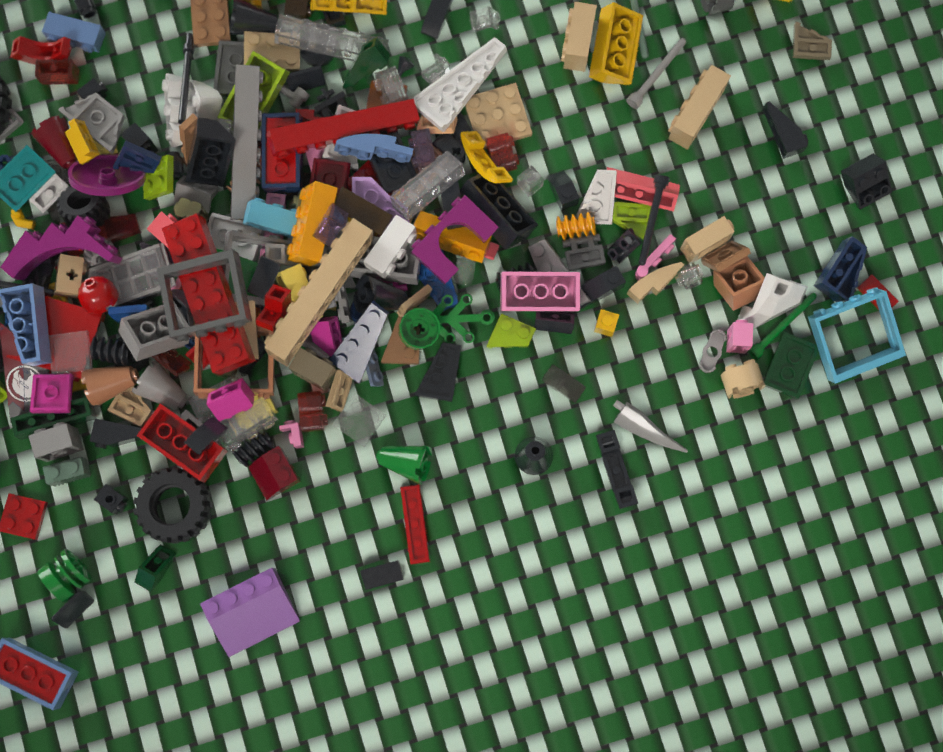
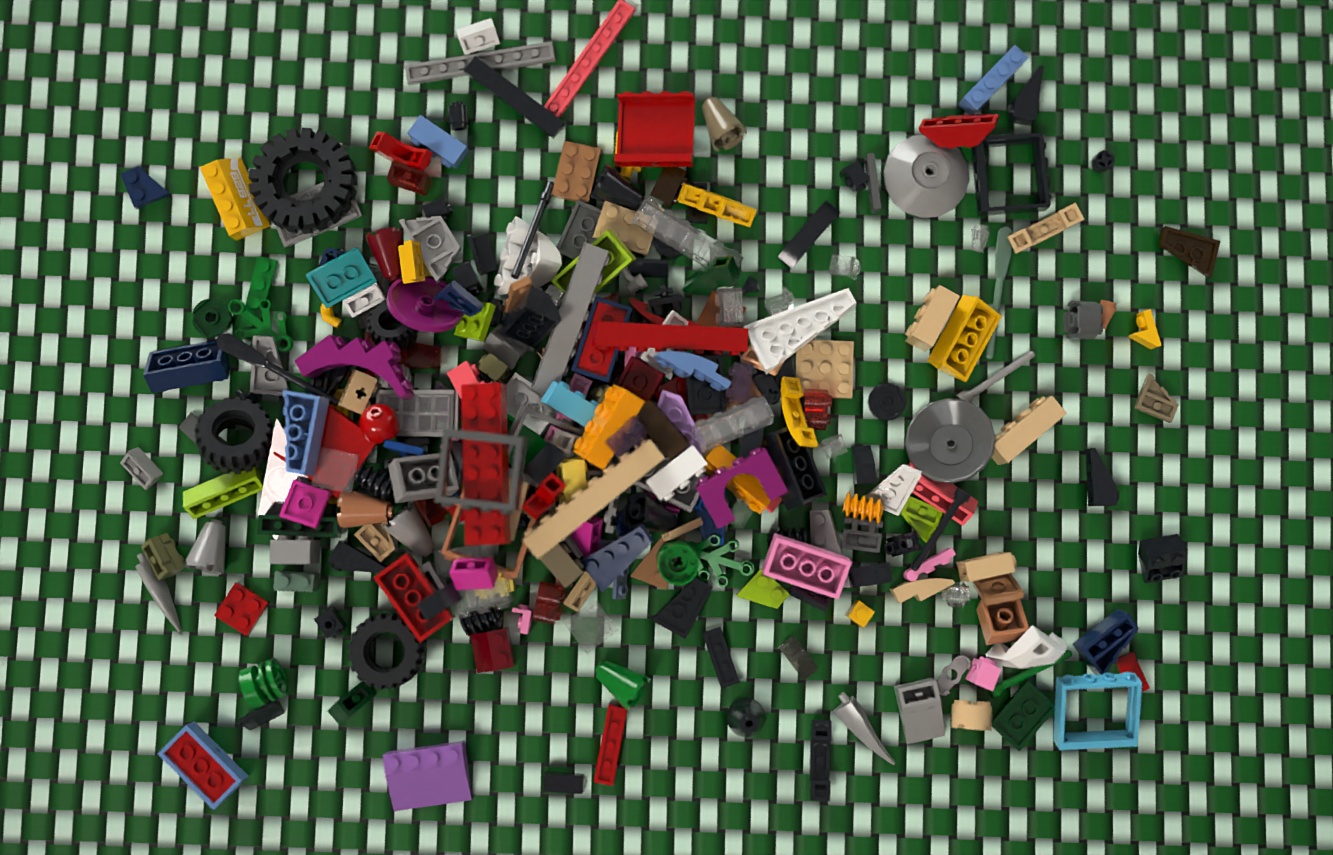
camera: 10 degrees right, 5 degrees up
none -> black panel [467,233,498,276]
none -> black tile [702,627,740,689]
none -> black tile [867,383,906,421]
none -> light grey slope [894,678,945,744]
none -> dark grey dish [905,398,996,483]

